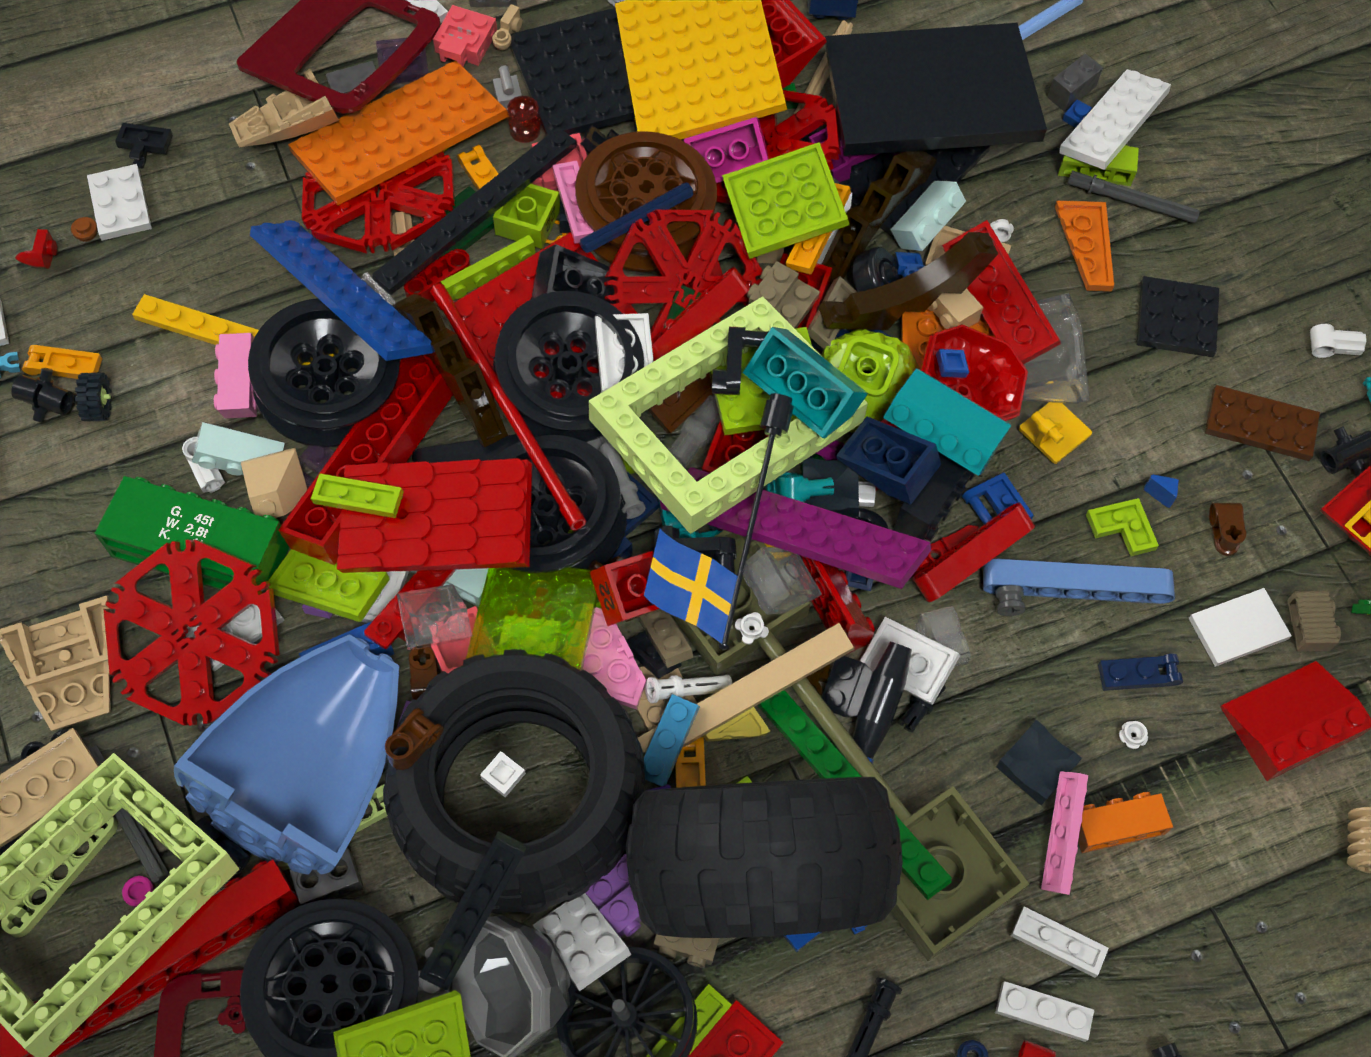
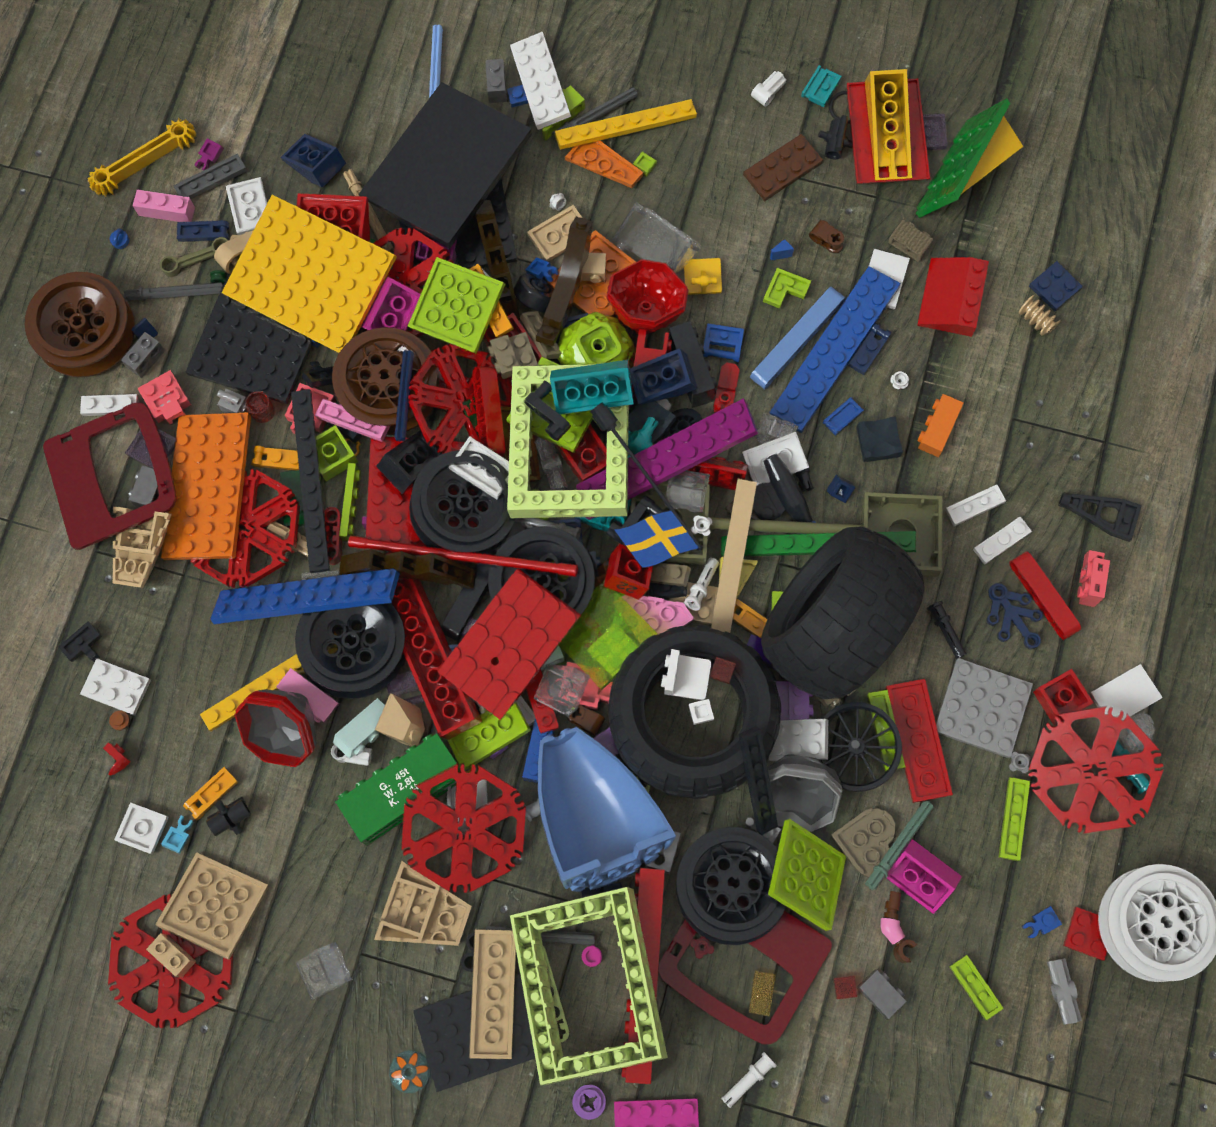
camera: 45 degrees left, 10 degrees up
black wheel [75,372,112,421] -> none
lime plate [311,474,404,518] -> none
reddish brown piece [385,708,444,770] -> none
tan plate [492,4,522,50] -> none
dark azure plate [644,694,700,786] -> none
teal slope [883,368,1012,476] -> none
light aqua brick [890,181,966,251] -> none
red beam [913,502,1035,602] -> none
blue tile [936,349,969,378] -> none
red plate [942,220,1061,365] -> none
dark grey wheel [995,585,1026,616] -> none
bright pink plate [1041,771,1088,895] -> none
black plate [1136,276,1219,357] -> none
none -> rock [234,689,317,767]
none -> yellow plate [555,99,697,150]
none -> lime tile [633,152,657,177]
none -> white bracket [661,649,711,700]
none -> clear red plate [709,657,736,684]
none -> blue plate [770,266,901,433]
none -> blue tile [823,397,864,436]
none -> dark blue slope [827,475,855,503]

